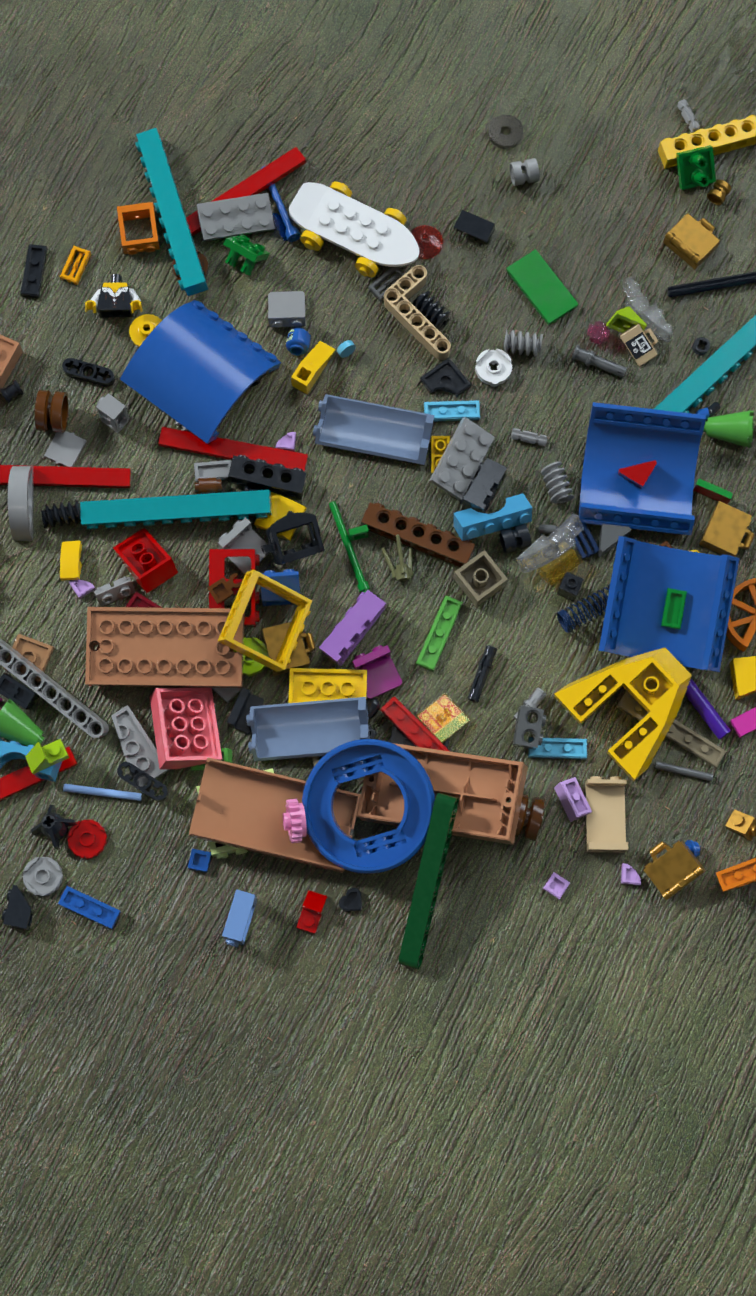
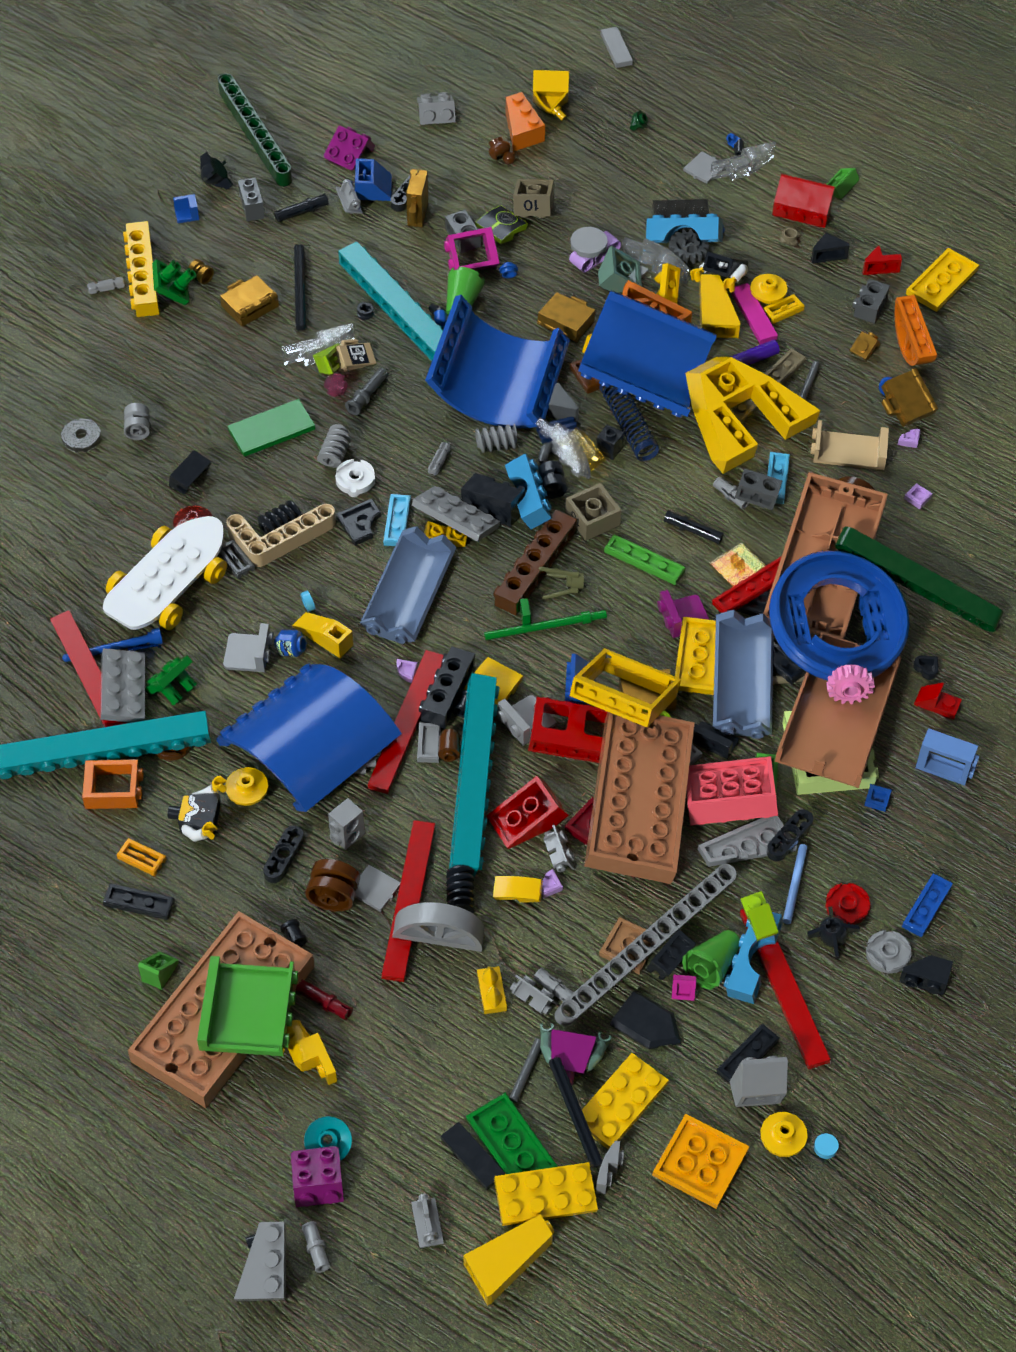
camera: 80 degrees left, 20 degrees down
reddish brown plate [207,573,242,605] -> none
black animal [261,511,325,565] -> none
medium lavender wedge [319,590,387,666] -> none
lavender slope [554,777,592,822] -> none
red slope [618,460,657,488] -> none
green tile [661,588,687,629] -> none
tile [693,479,733,505] -> none

